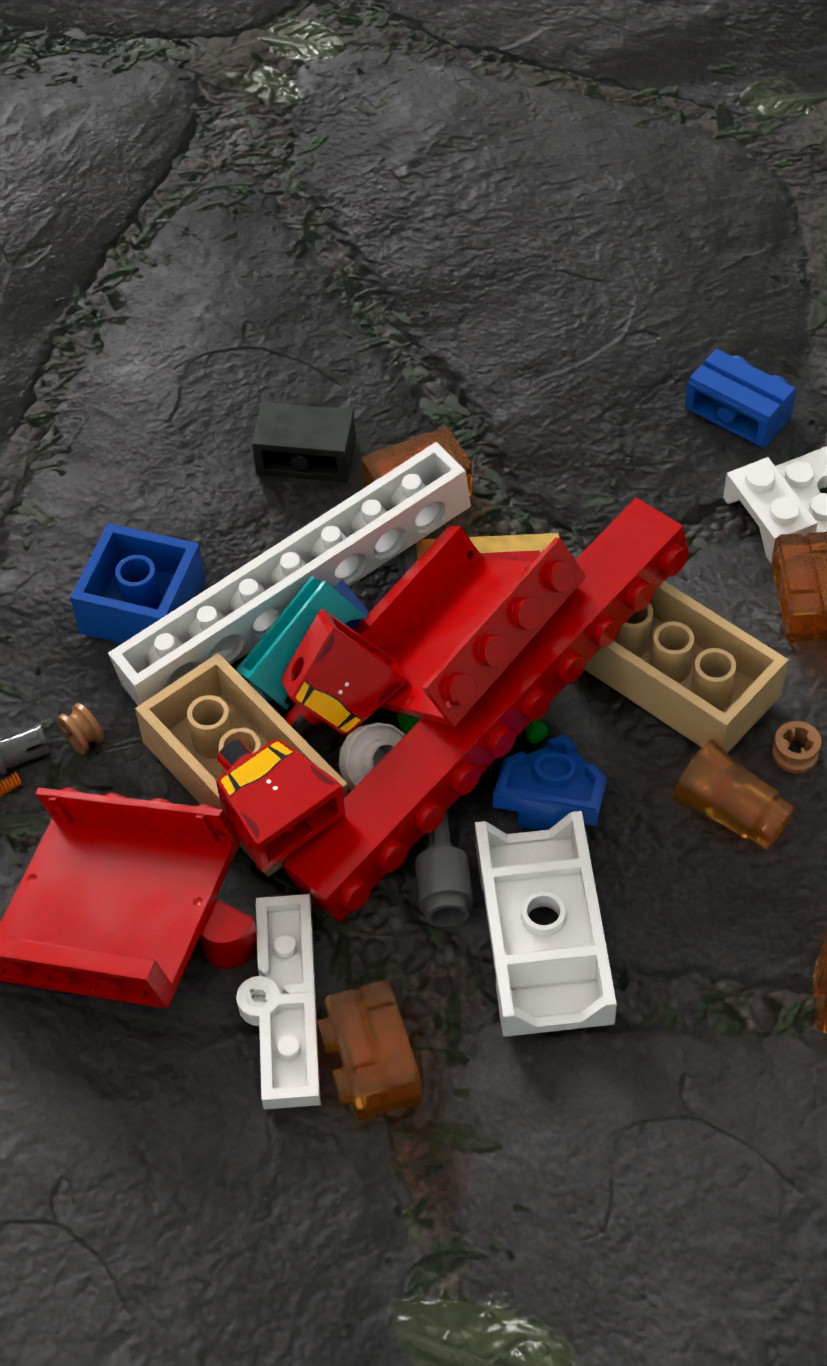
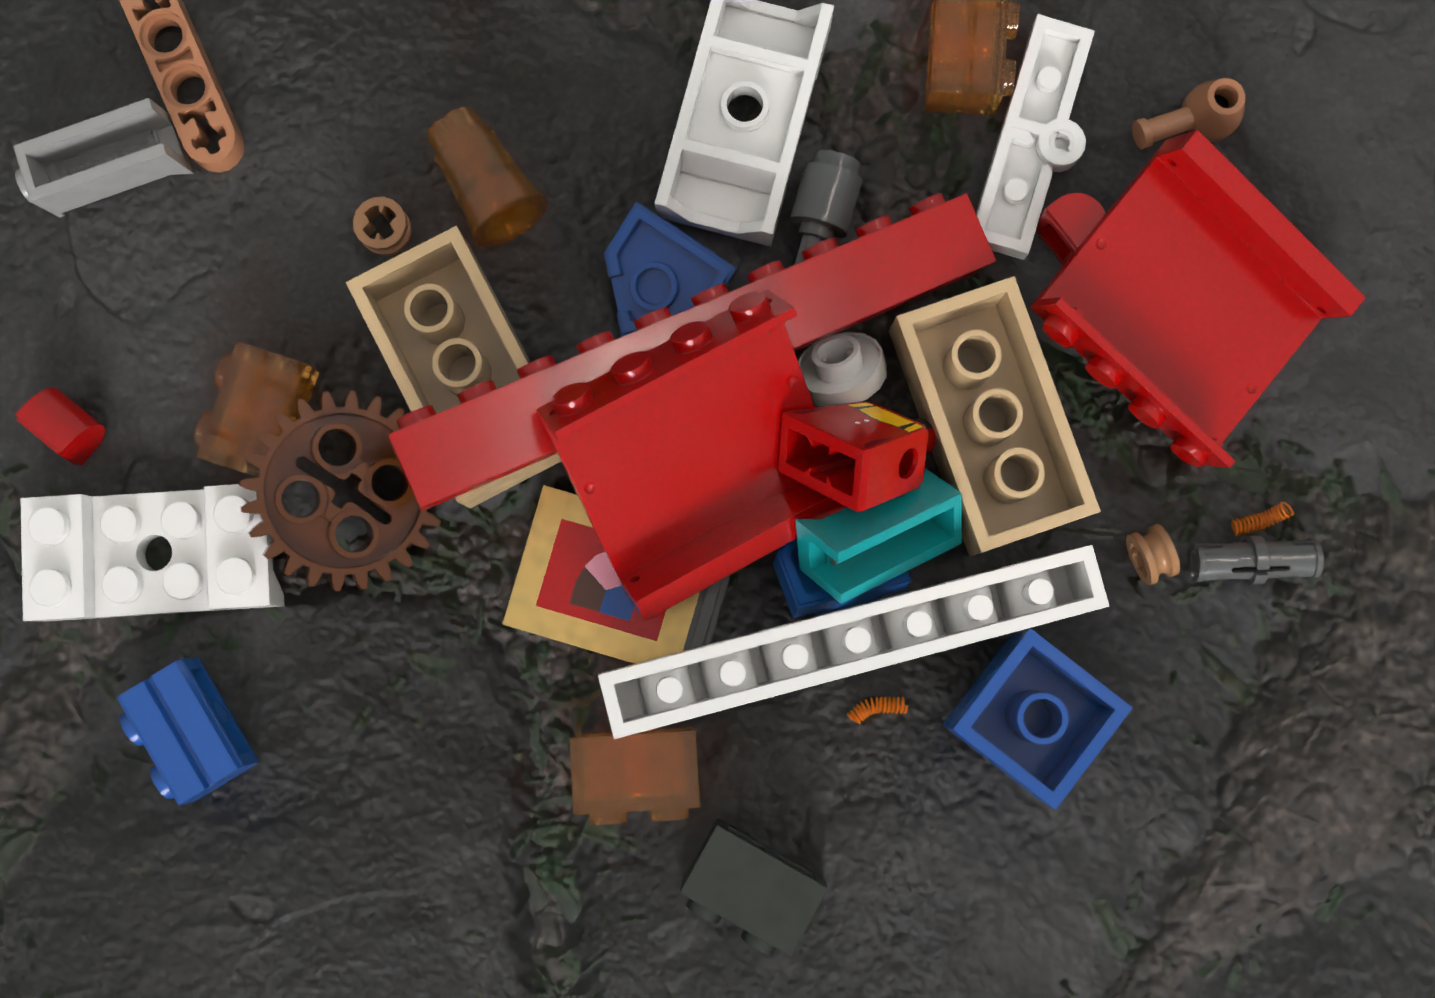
camera: 155 degrees left, 30 degrees up
red torso [216,739,345,873] -> none
none -> reddish brown gear [239,391,441,591]
none -> nougat bar [1132,78,1245,150]

